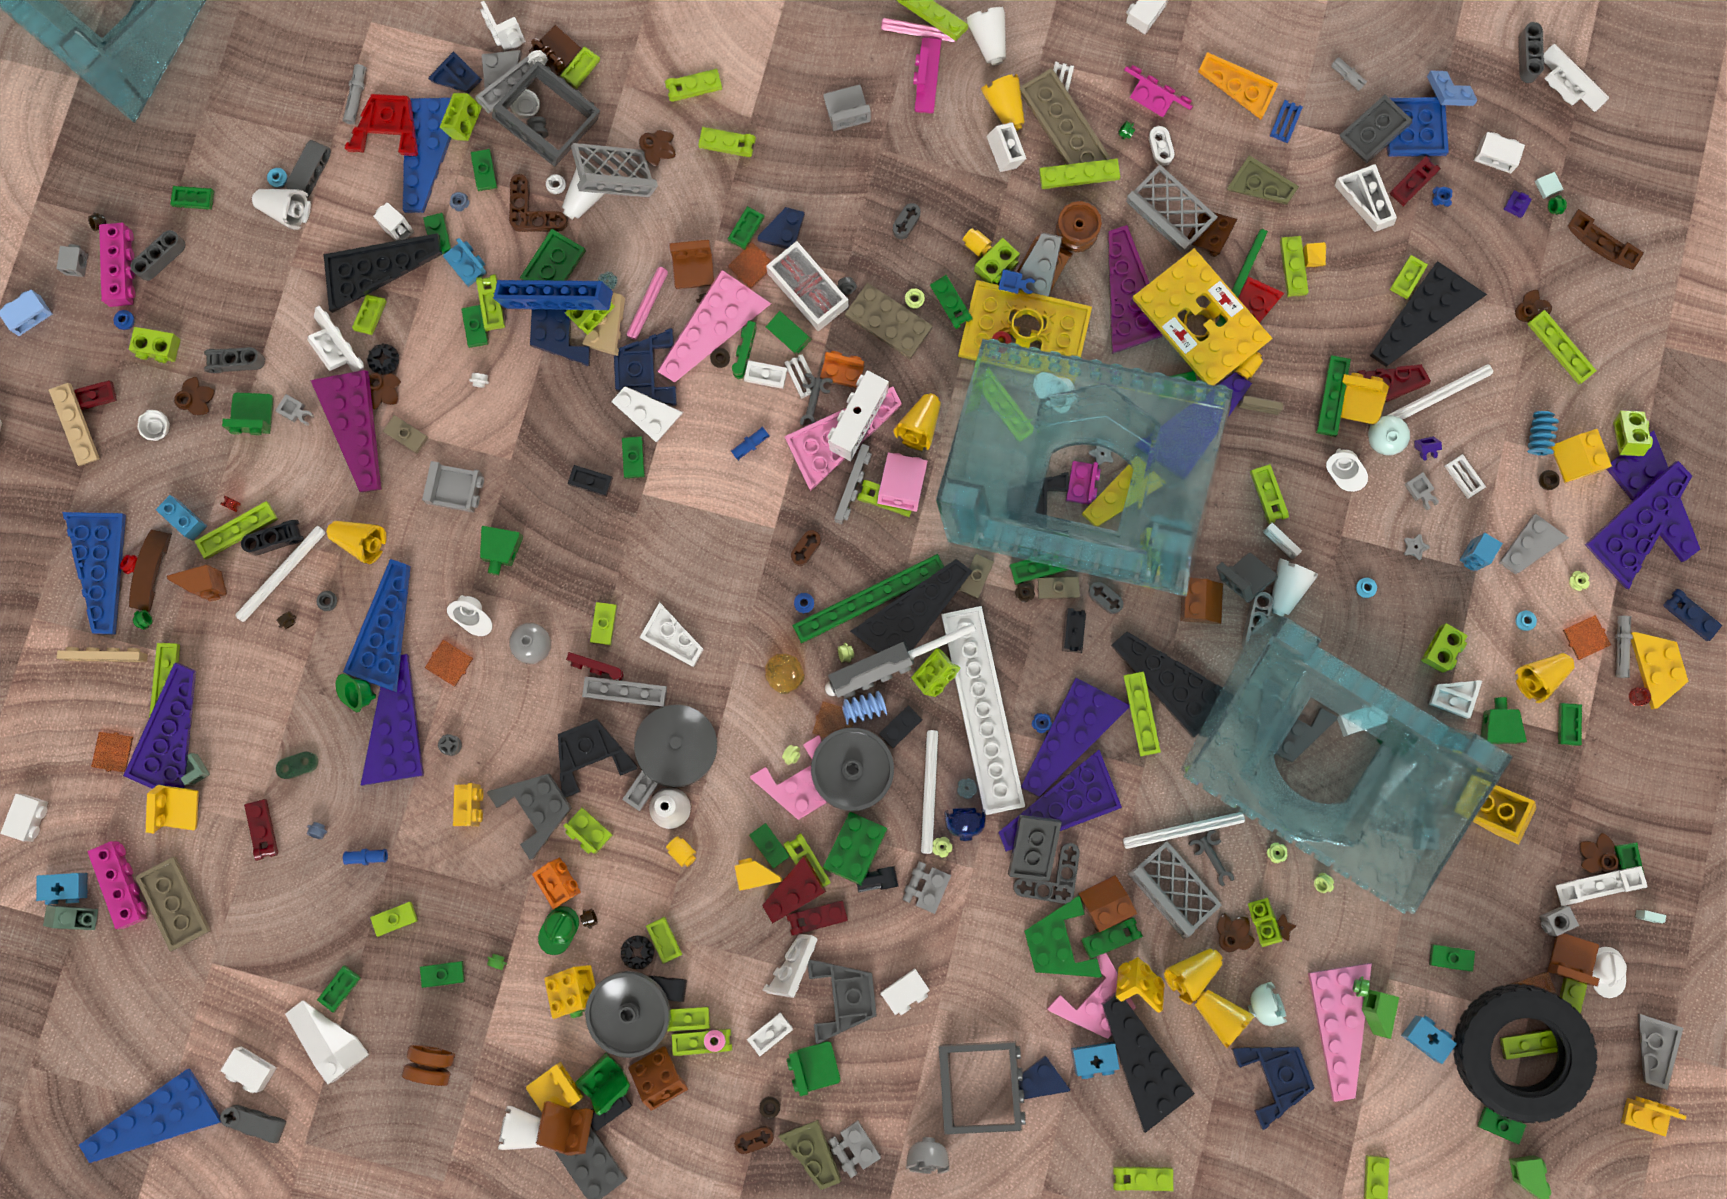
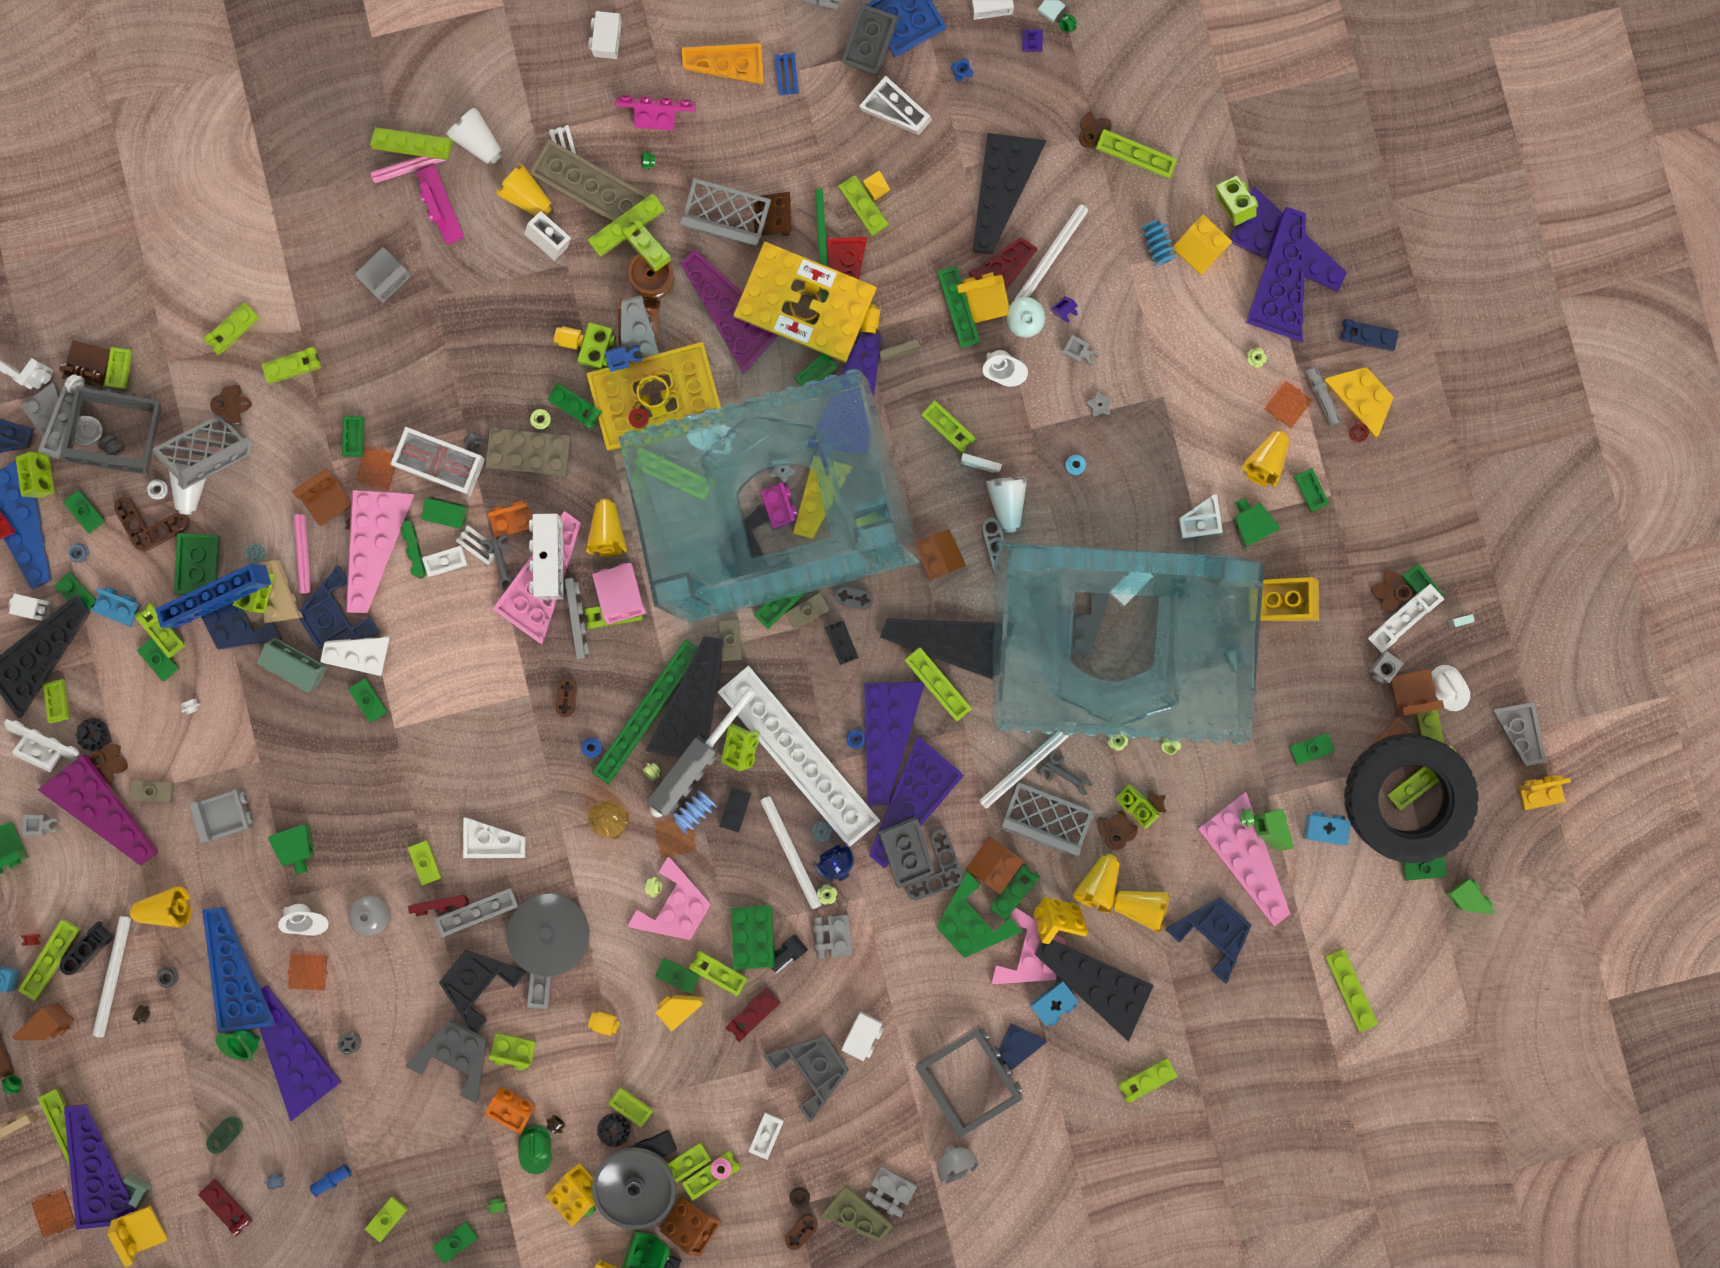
camera: 30 degrees left, 5 degrees up
yellow bracket [453,783,484,826] -> none
black plate [567,465,613,497] -> none
white cone [649,787,691,829] -> none
dark brown plate [710,348,730,368] -> none
blue pin [730,427,770,461] -> none
dark blue wing [757,207,805,249] -> none
dark red wing [762,855,826,924] -> none
white wing [763,934,817,998] -> none
green bracket [786,1041,841,1097] -> none
dark grey dish [811,728,894,811] -> none
dark grey beam [893,203,921,240] -> none
dark brown plate [1015,582,1035,602] -> none
white plate [1149,126,1174,166] -> none
dark grey bracket [1216,553,1278,603] -> none
olive wing [1227,155,1299,205] -> none
light aqua cylinder [1248,982,1287,1026] -> none
dark red plate [1389,155,1441,207] -> none
lime plate [1389,255,1428,300] -> none
lime brick [1421,623,1468,673] -> none
white tile [1444,454,1486,499] -> none
dark azure brick [1460,533,1503,571] -> none
light grey wing [1499,514,1569,574] -> none
medium azure plate [1515,610,1537,631] -> none
dark brown plate [1538,470,1560,490] -> none
reddish brown slope [1567,209,1644,270] -> none
none -> sand green brick [257,637,327,693]
none -> lime plate [621,219,671,272]

